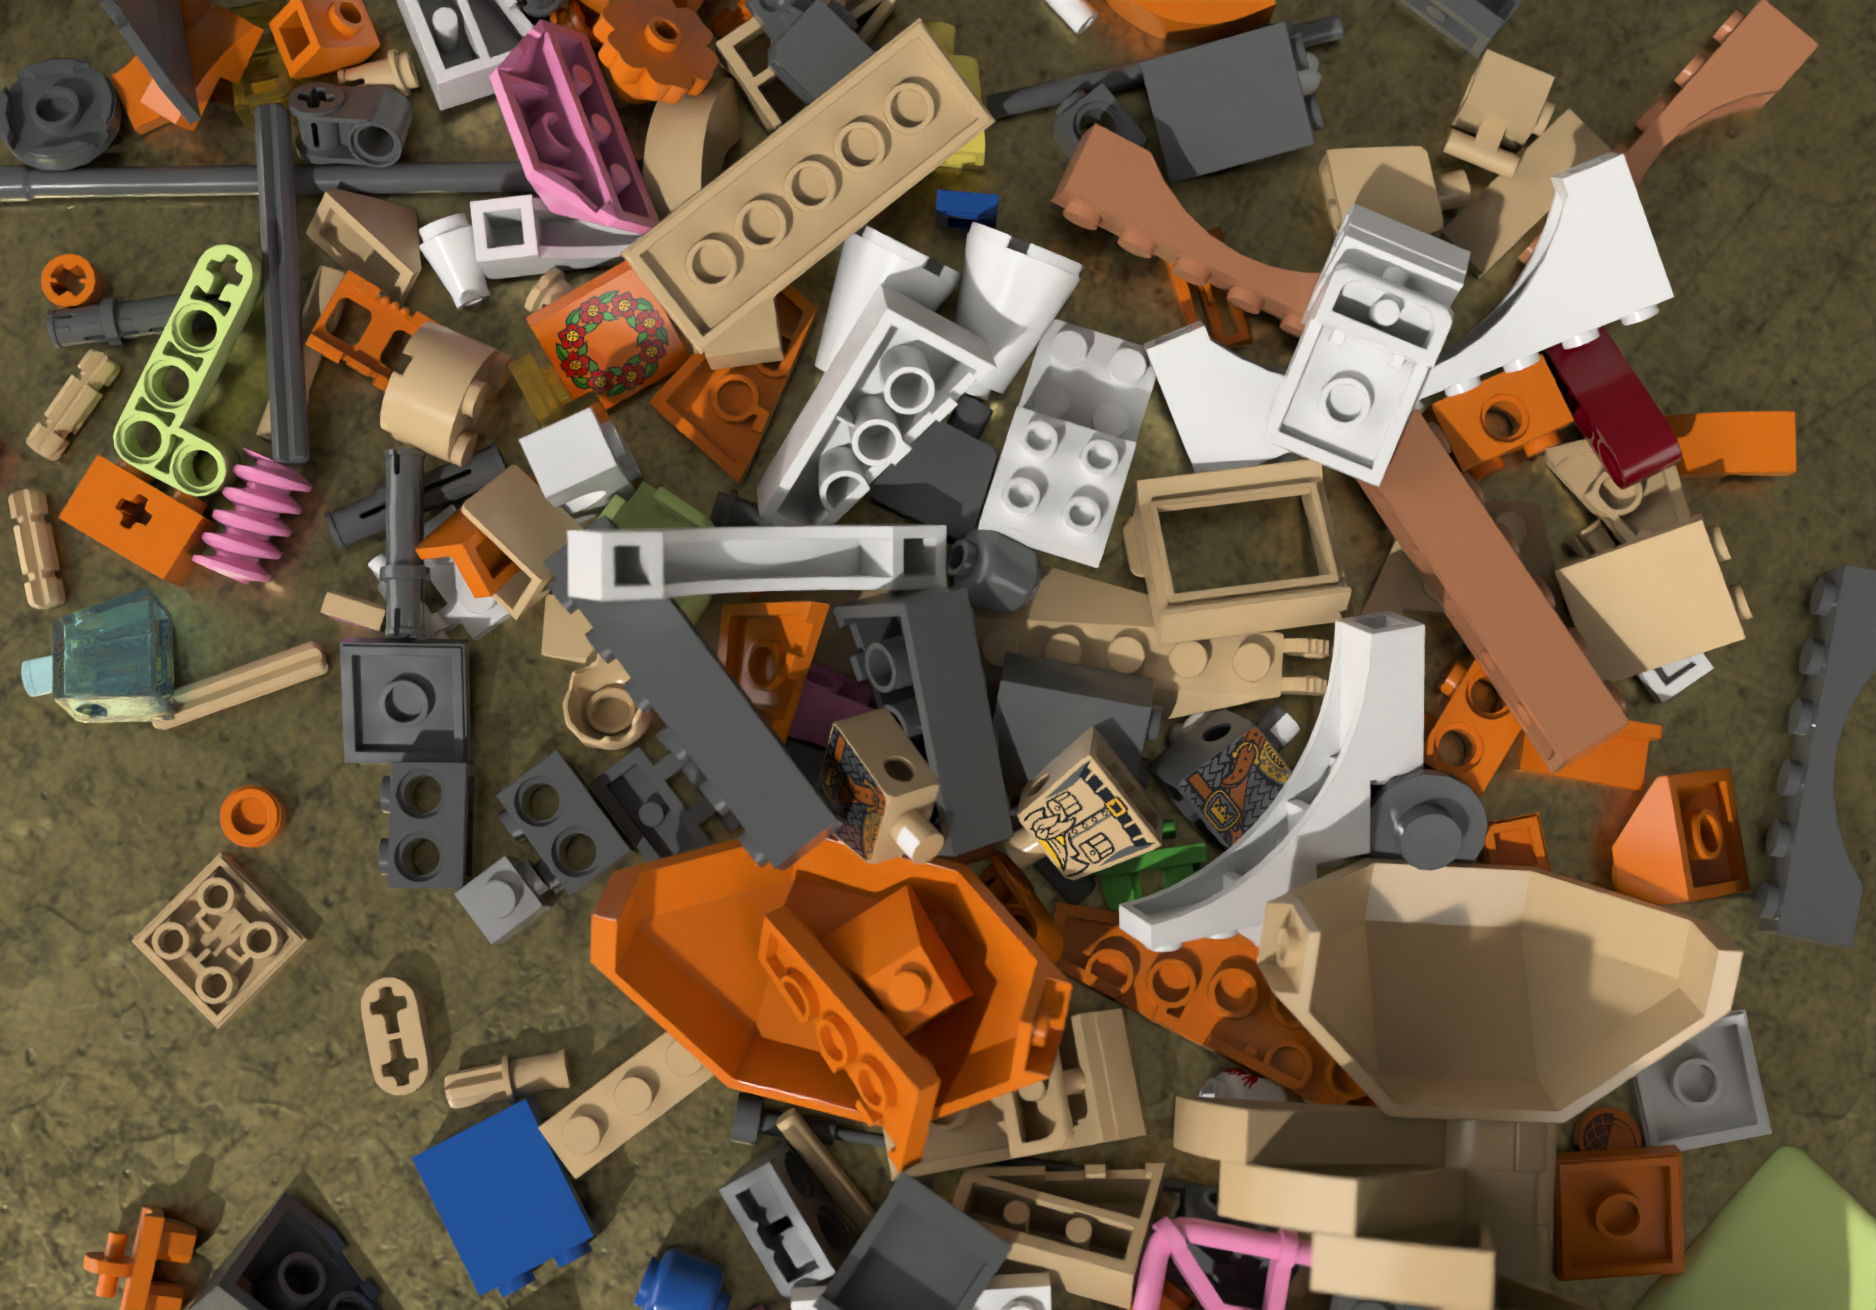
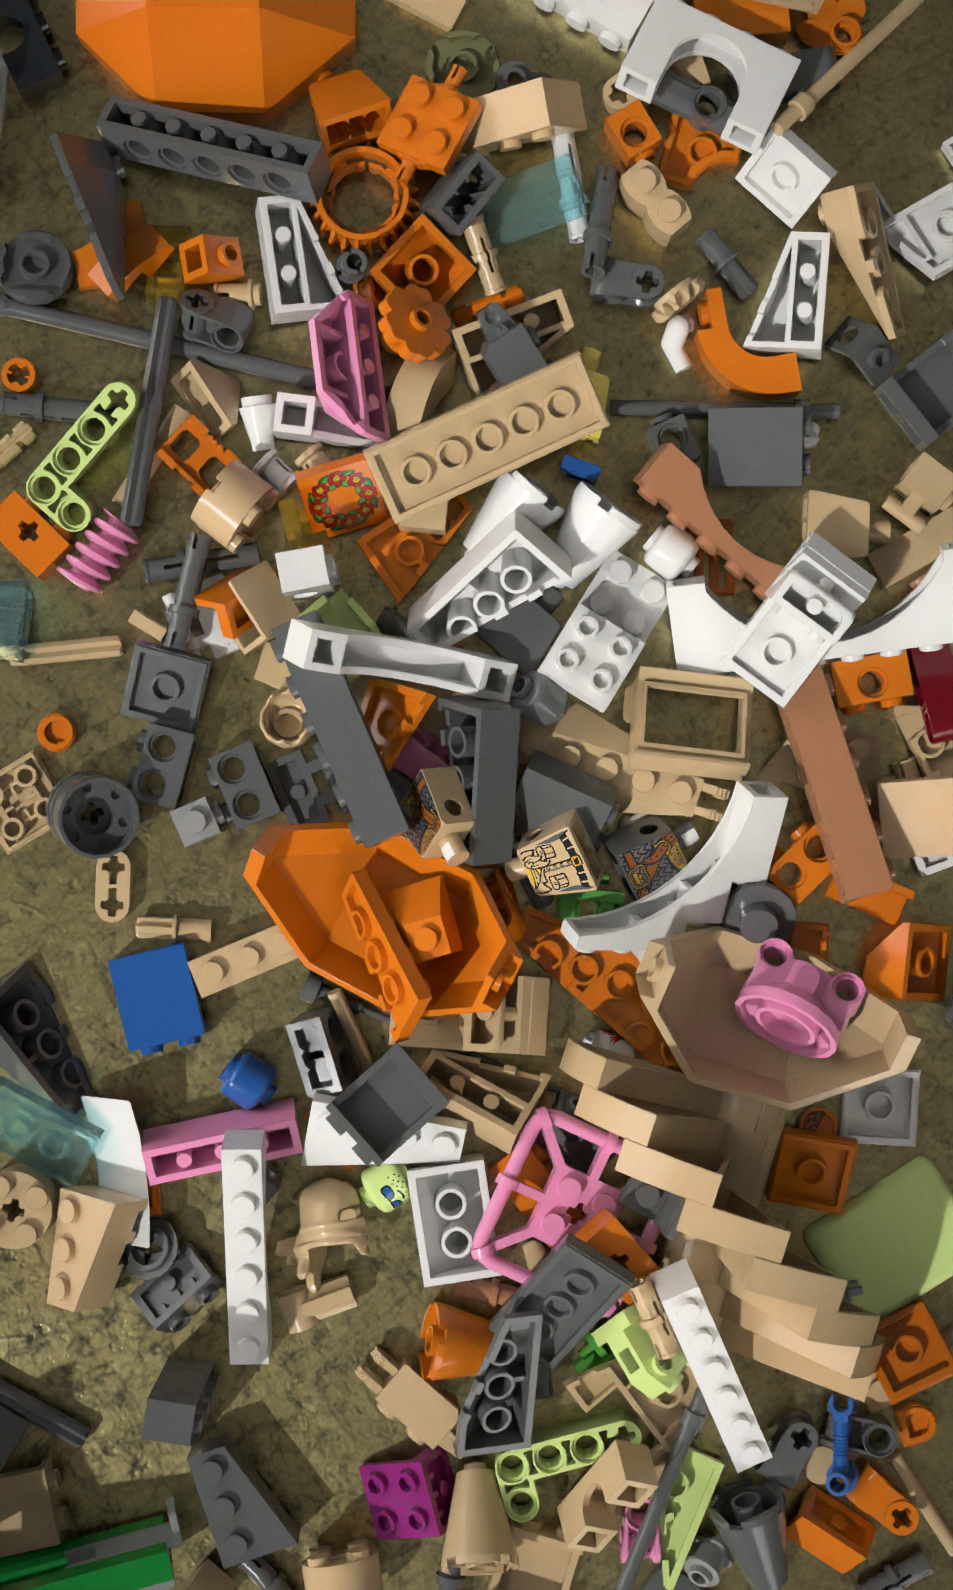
camera: 15 degrees right, 5 degrees up
none -> dark grey wheel [46,770,140,859]
none -> white bush [252,448,297,500]
none -> white head [642,523,701,580]
none -> bright pink piece [735,938,866,1059]

